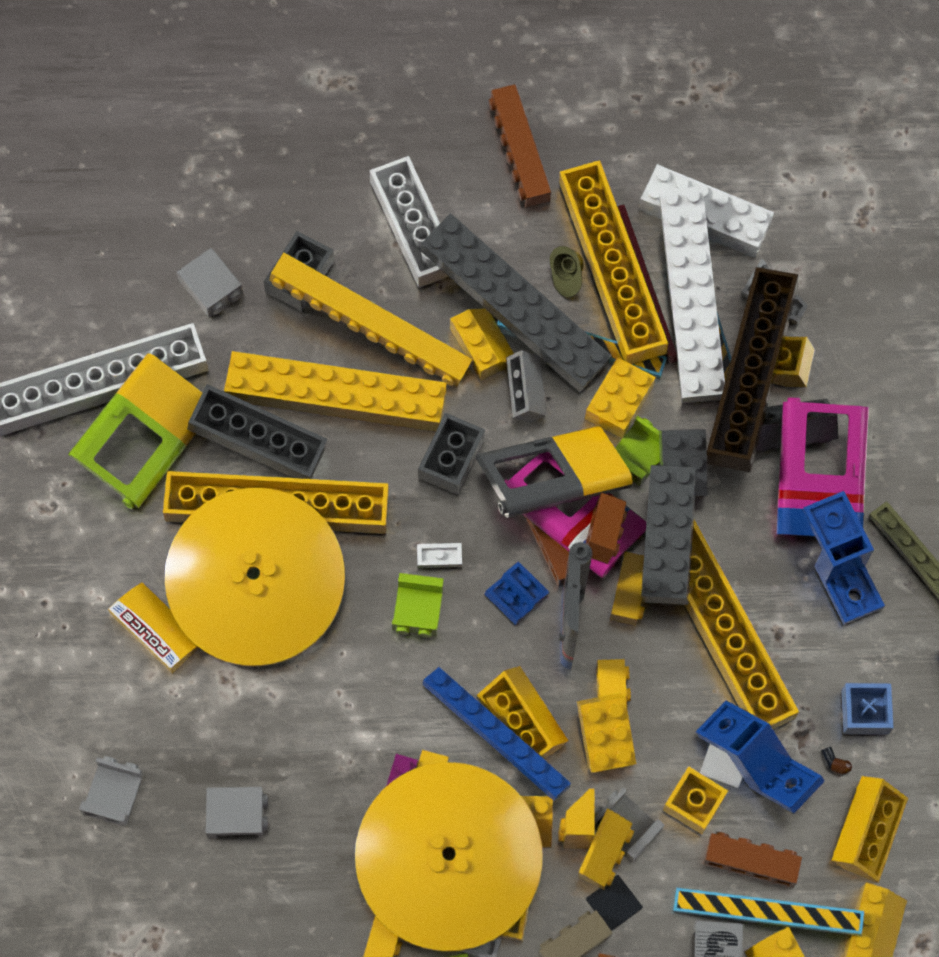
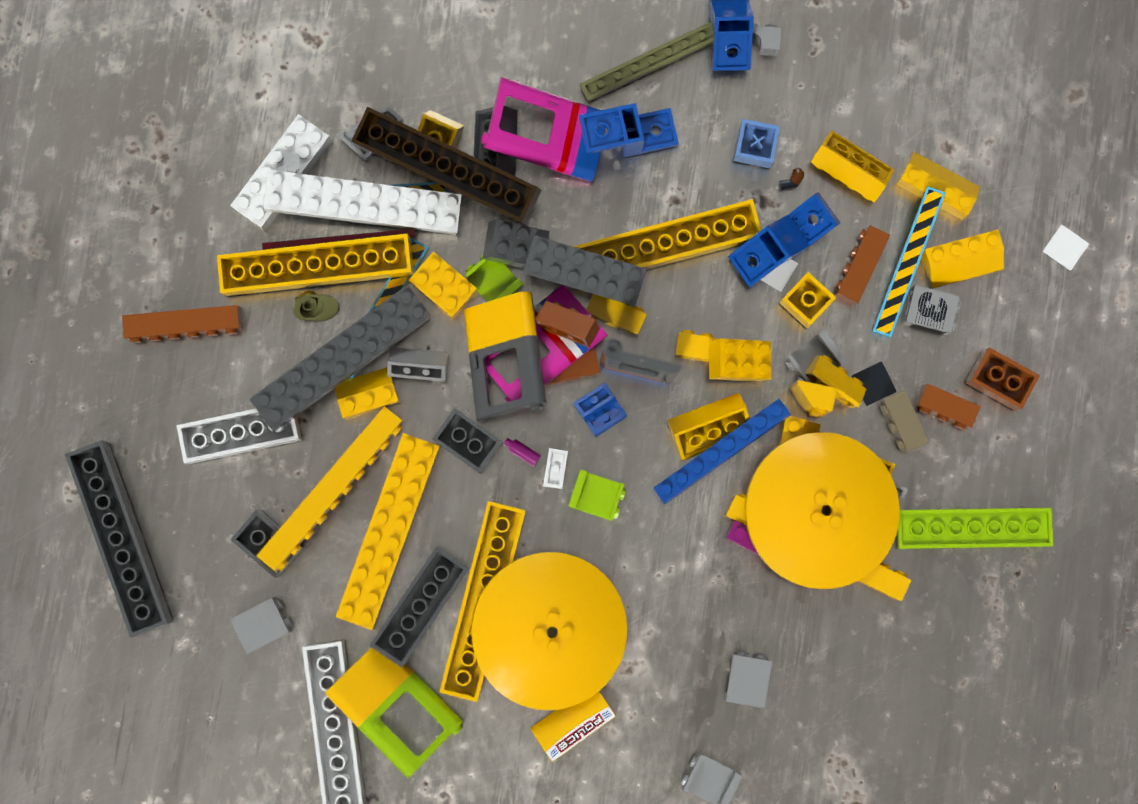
camera: 80 degrees left, 15 degrees up
none -> dark grey brick [65,440,173,638]
none -> magenta cylinder [504,438,541,467]

